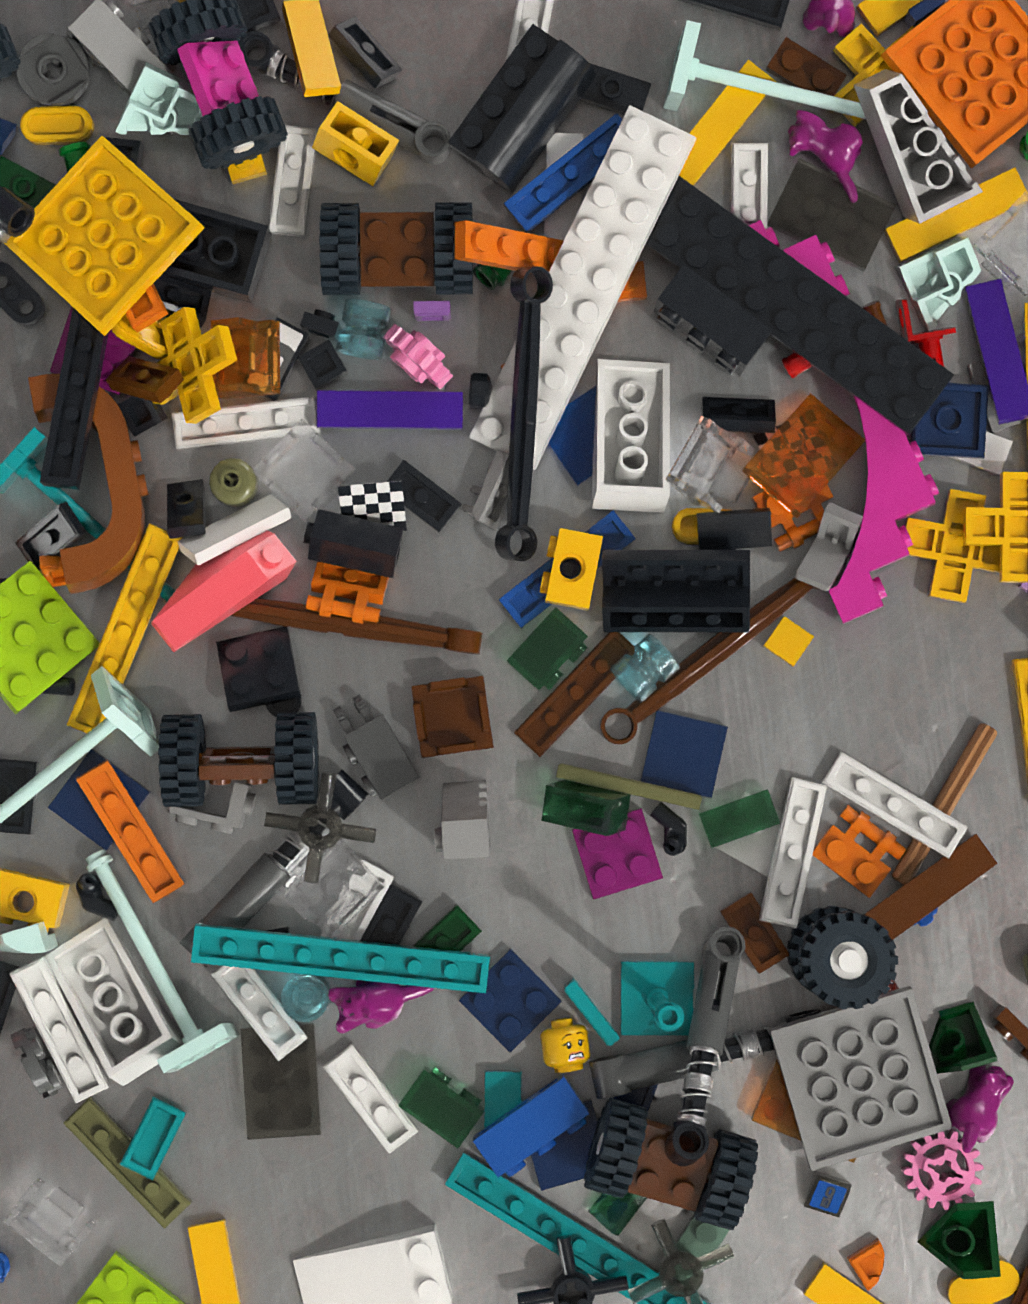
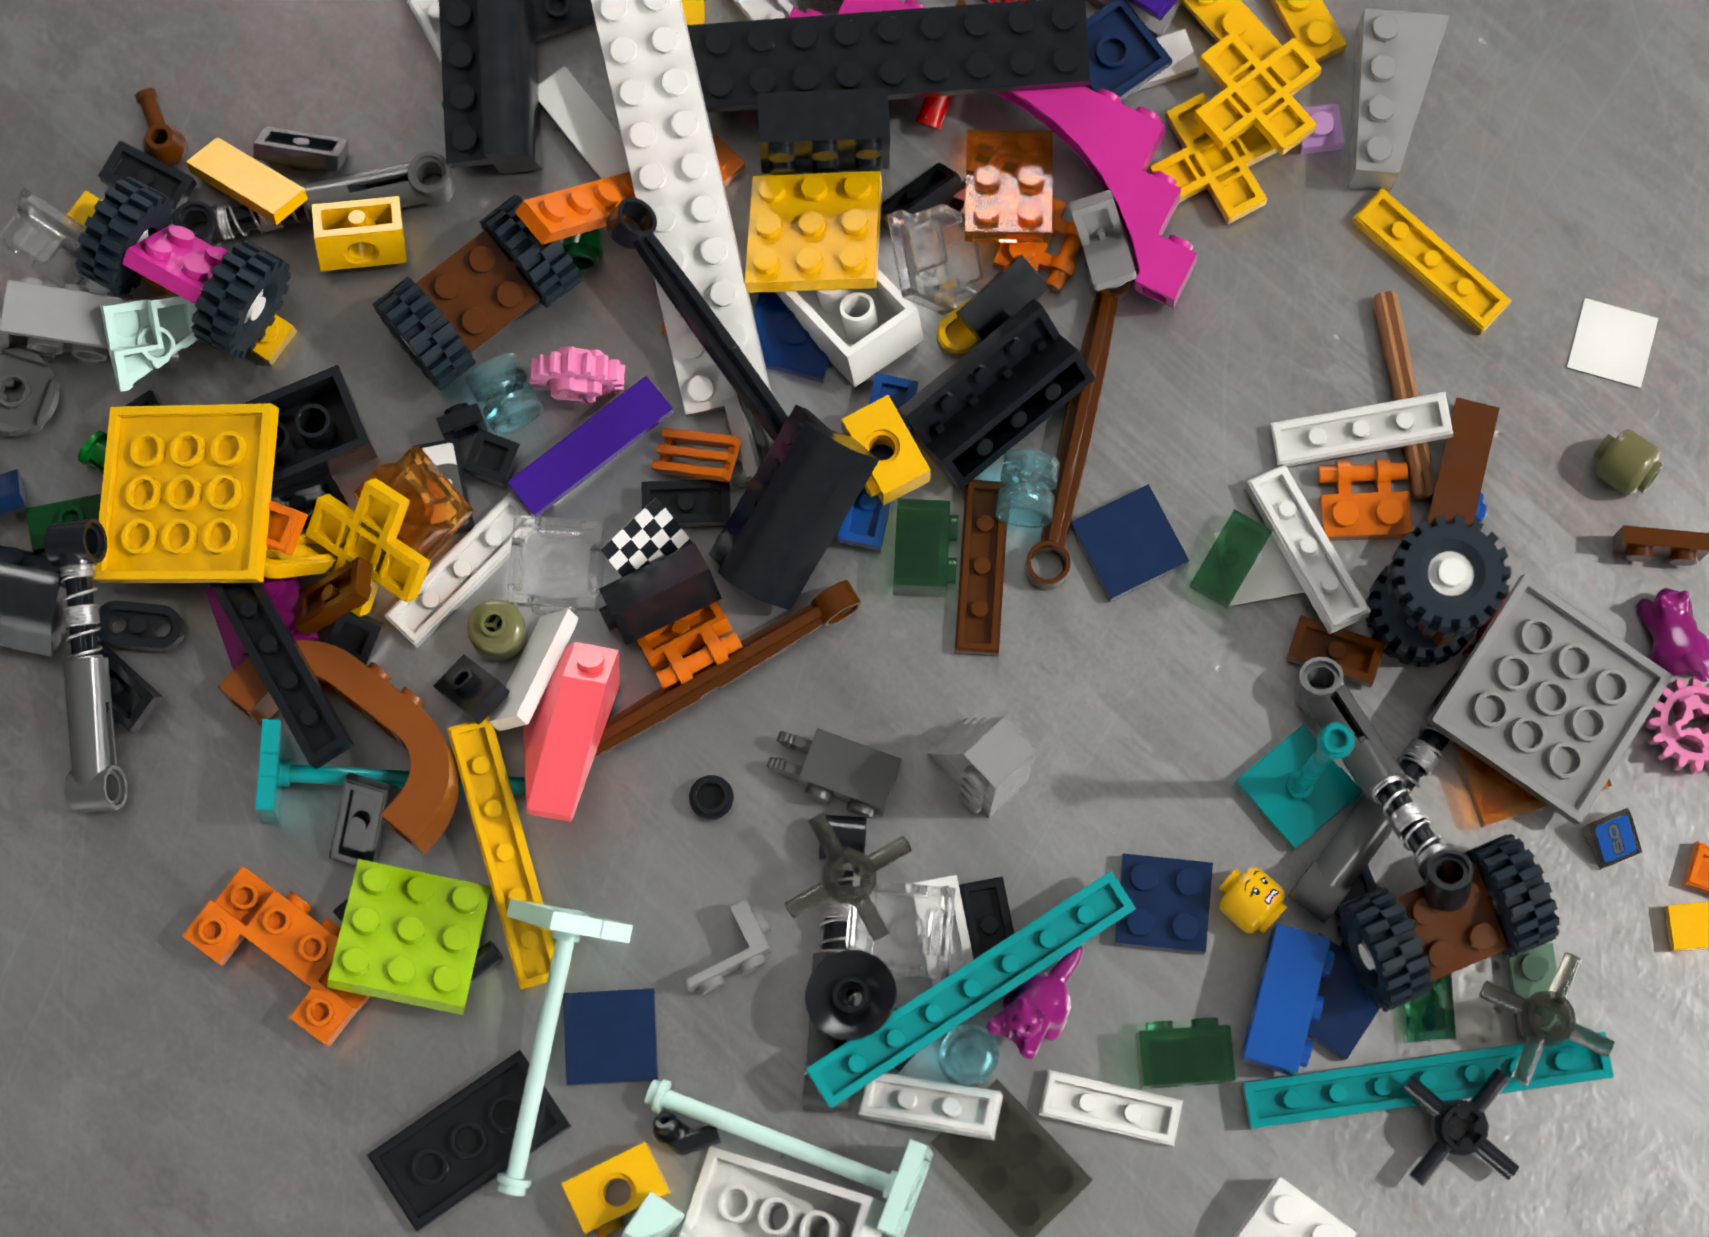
camera: 40 degrees left, 10 degrees down
yellow tile [20,106,94,145] -> none
orange tile [39,556,66,587] -> none
orange plate [76,759,184,903] -> none
black plate [158,712,319,807] -> none
black plate [216,626,302,712] -> none
white tile [268,125,318,238] -> none
reddish brown panel [411,676,494,758] -> none
dark green plate [412,903,482,951] -> none
medium lavender tile [413,301,451,322] -> none
black tile [469,373,492,409] -> none
teal tile [484,1070,522,1128] -> none
blue plate [504,113,622,233] -> none
clear green brick [541,780,631,836] -> none
olive tile [556,763,702,810] -> none
teal tile [564,978,620,1046] -> none
magenta plate [572,808,663,900] -> none
black arm [650,802,687,856] -> none
yellow tile [763,616,814,667] -> none
dark green slope [929,1001,997,1074] -> none
none -> orange tile [651,428,742,482]
none -> black brick [709,405,879,610]
none -> yellow plate [744,171,882,293]
none -> black dish [805,950,897,1041]

